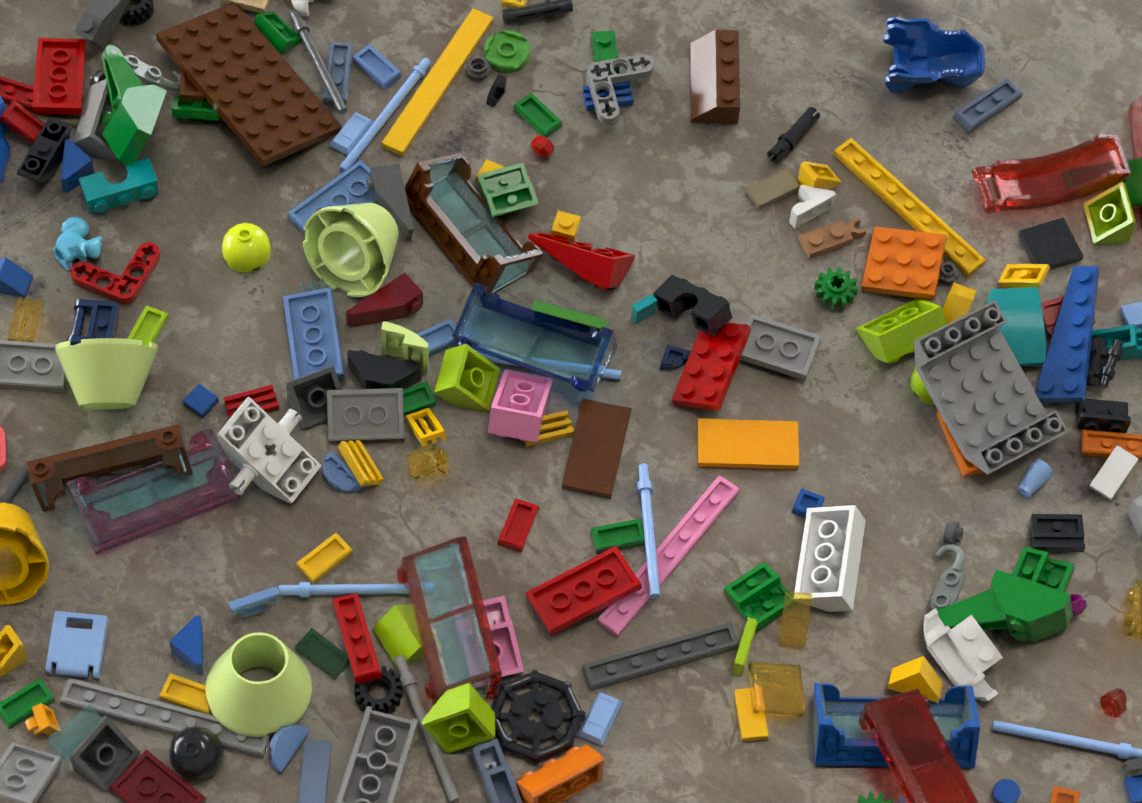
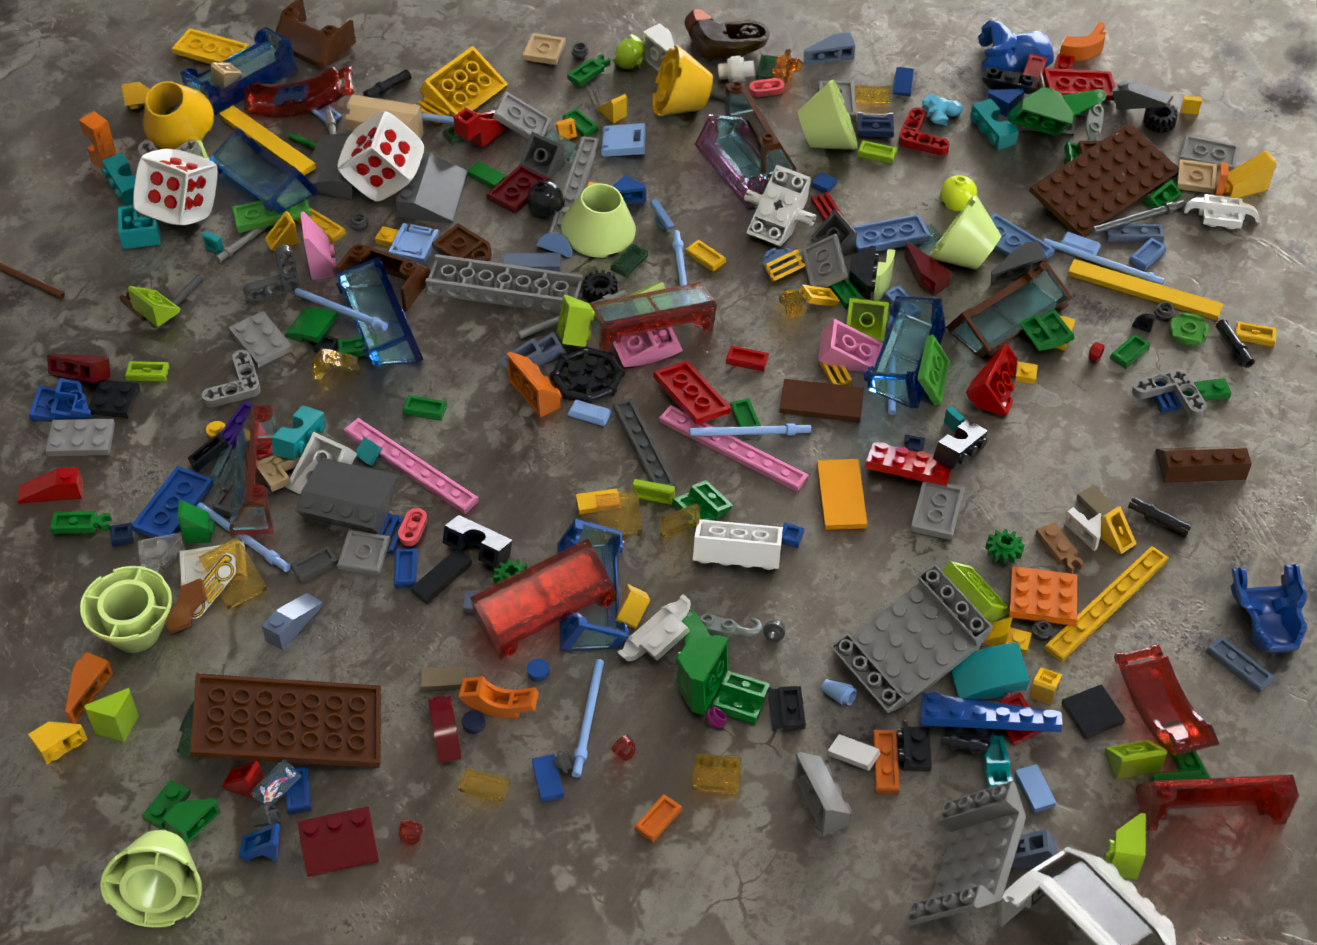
camera: 90 degrees right, 10 degrees down
red tile [332,593,382,684] -> none

